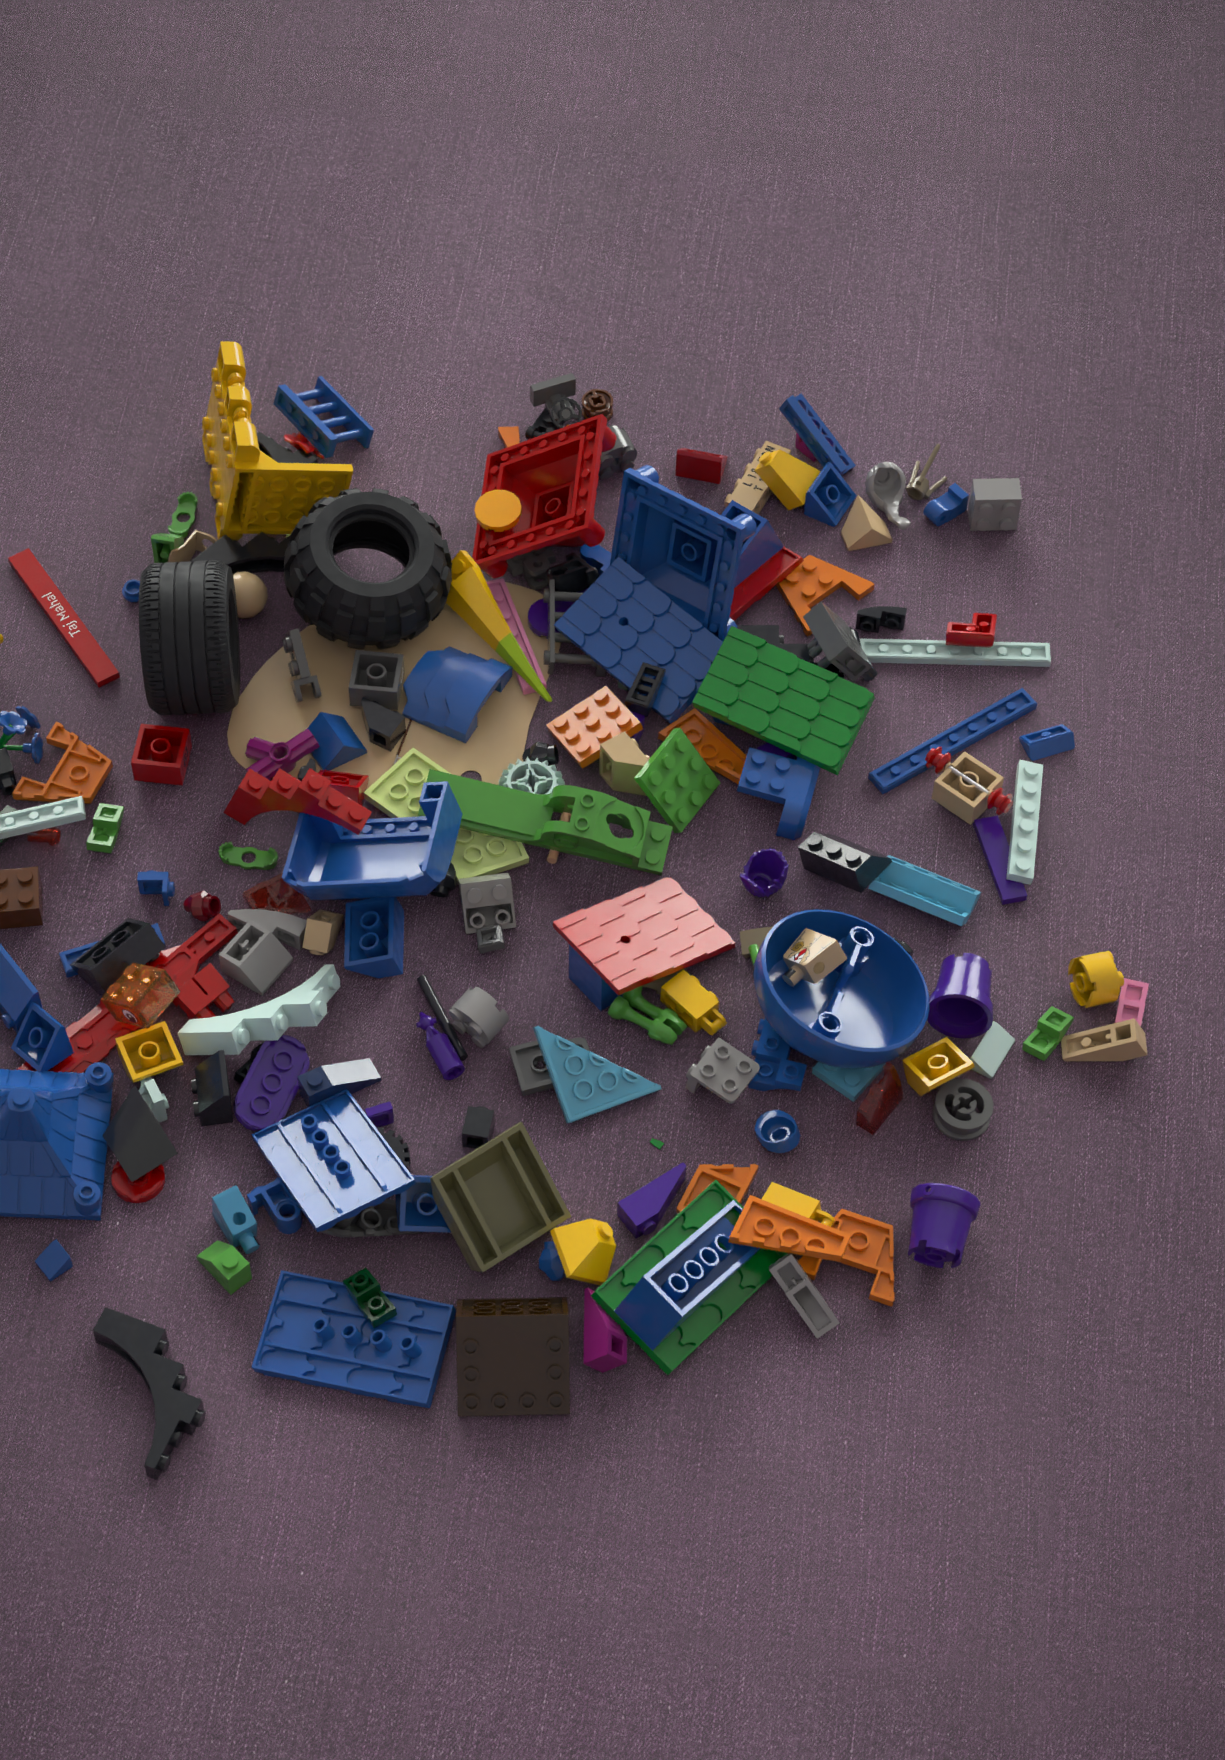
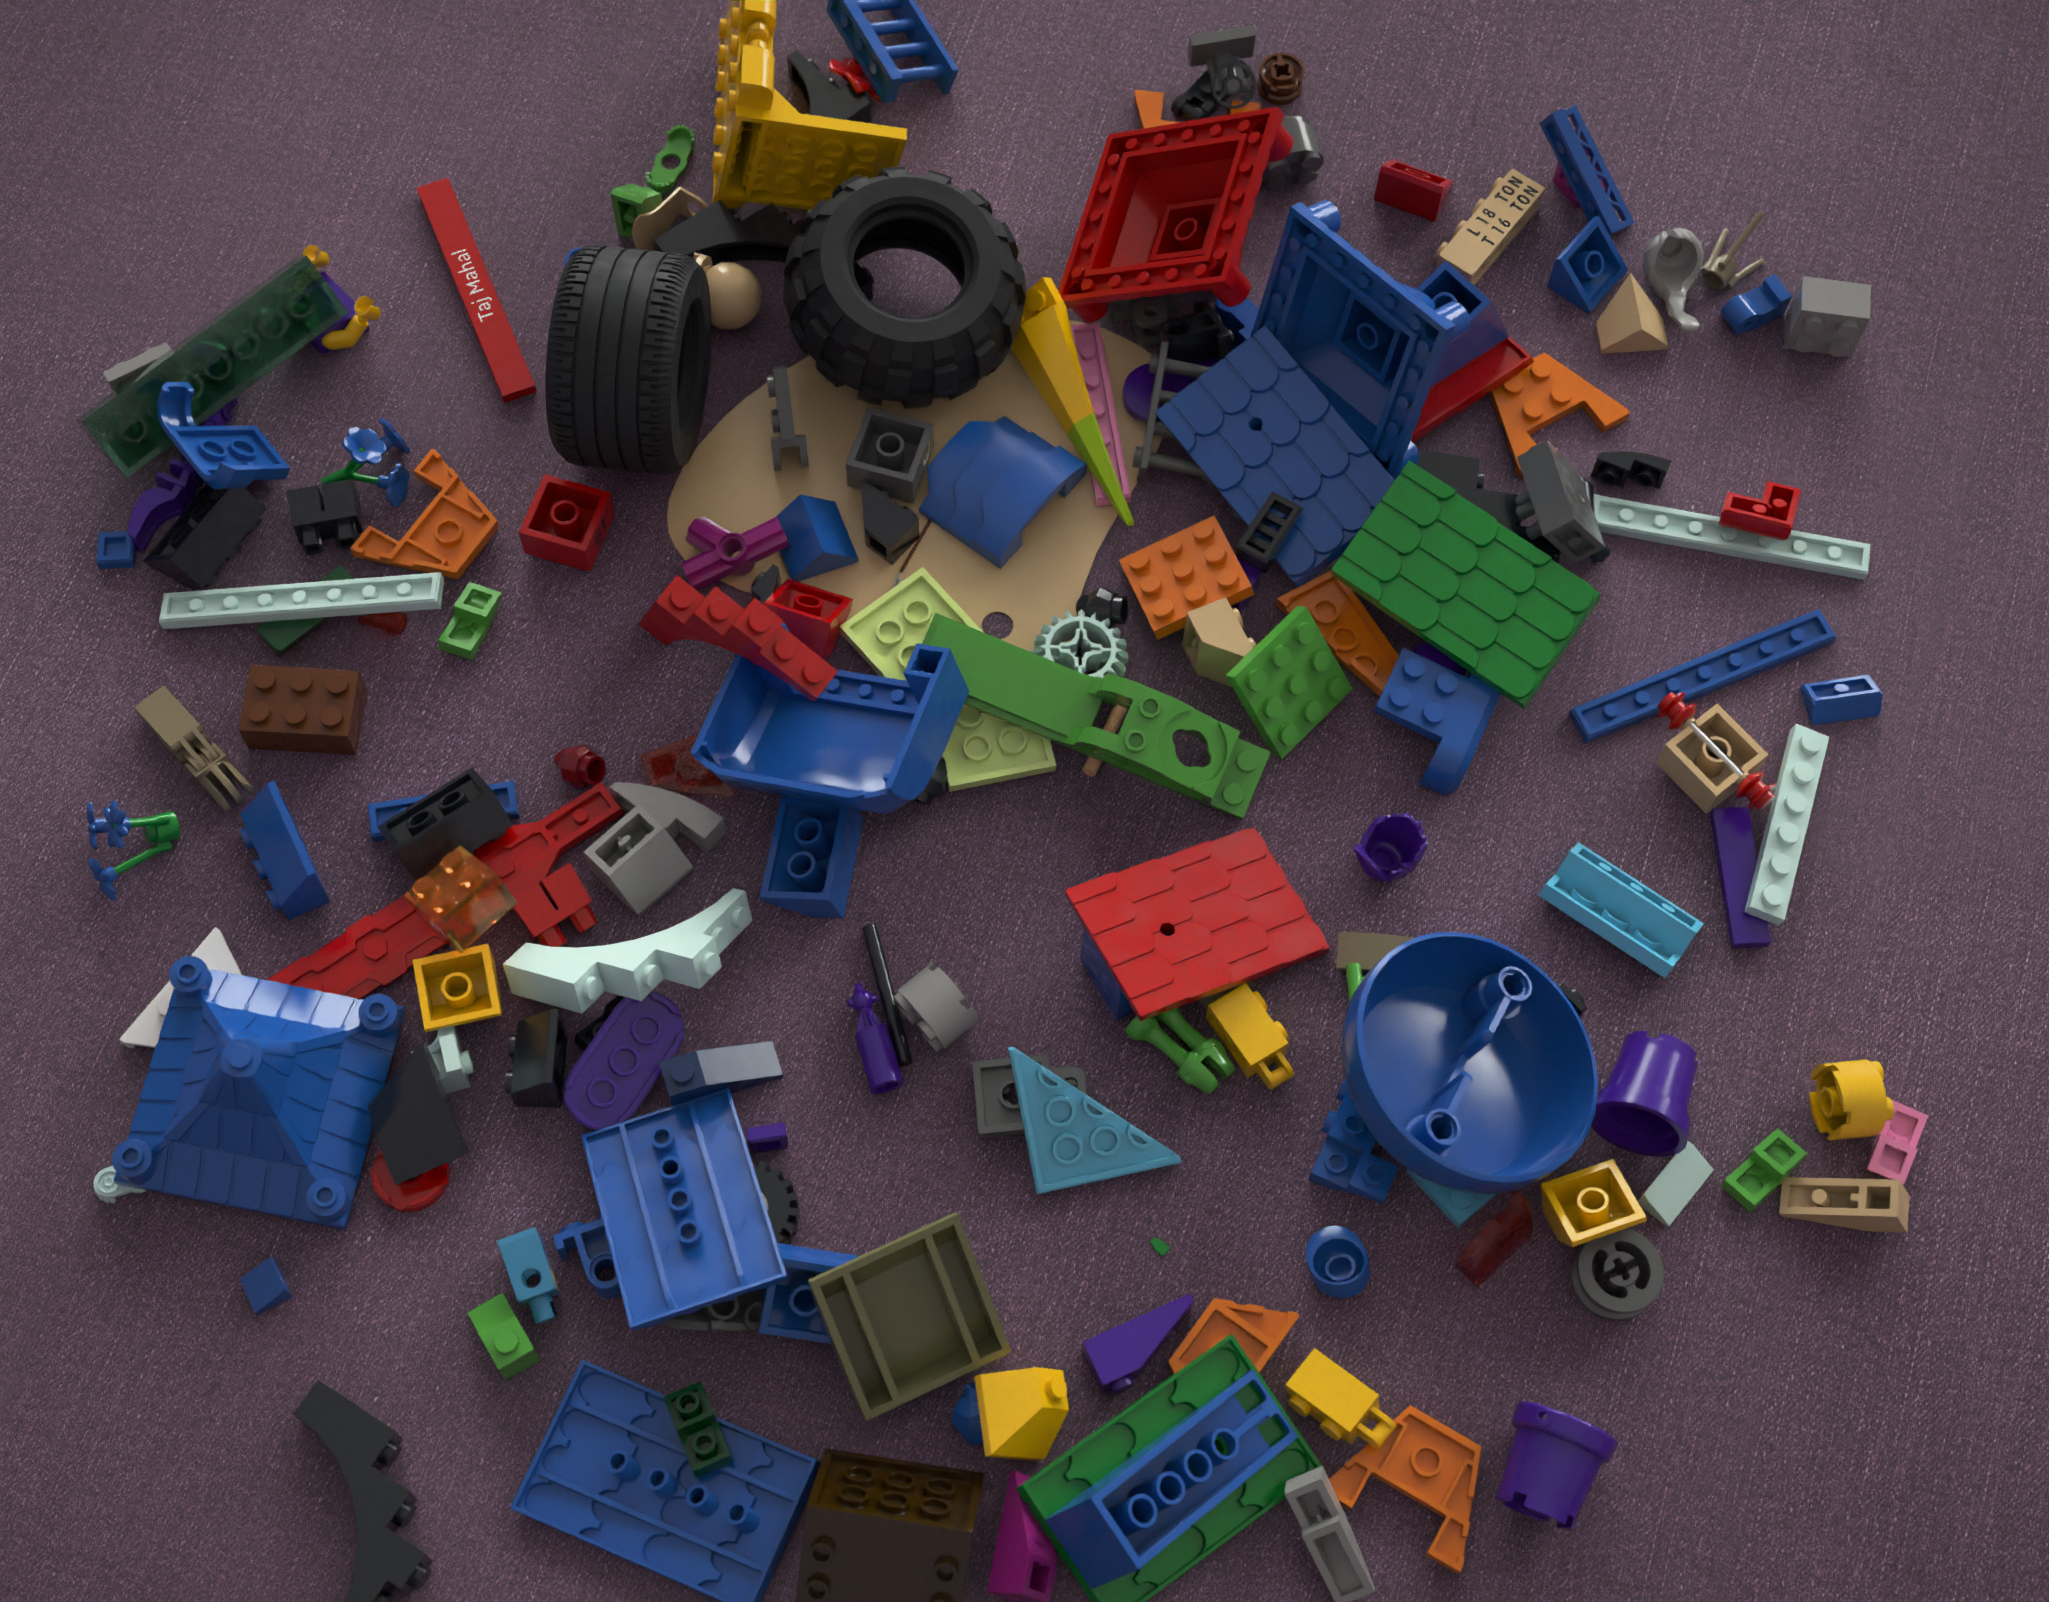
camera: 10 degrees right, 10 degrees up
blue slope [11,1002,74,1072] -> none
blue bracket [137,870,175,906] -> none
bright green piece [218,842,278,870] -> none
tan slope [302,910,344,955] -> none
light grey slope [458,873,516,934] -> none
black brick [462,1106,495,1149] -> none
light orange tile [474,490,522,532] -> none
dark grey tile [476,924,505,954] -> none
light grey bracket [685,1037,760,1104] -> none
orange wing [729,1195,851,1262] -> none
yellow slope [755,449,821,510] -> none
tan torso [782,928,847,987] -> none
black slope [798,832,892,893] -> none

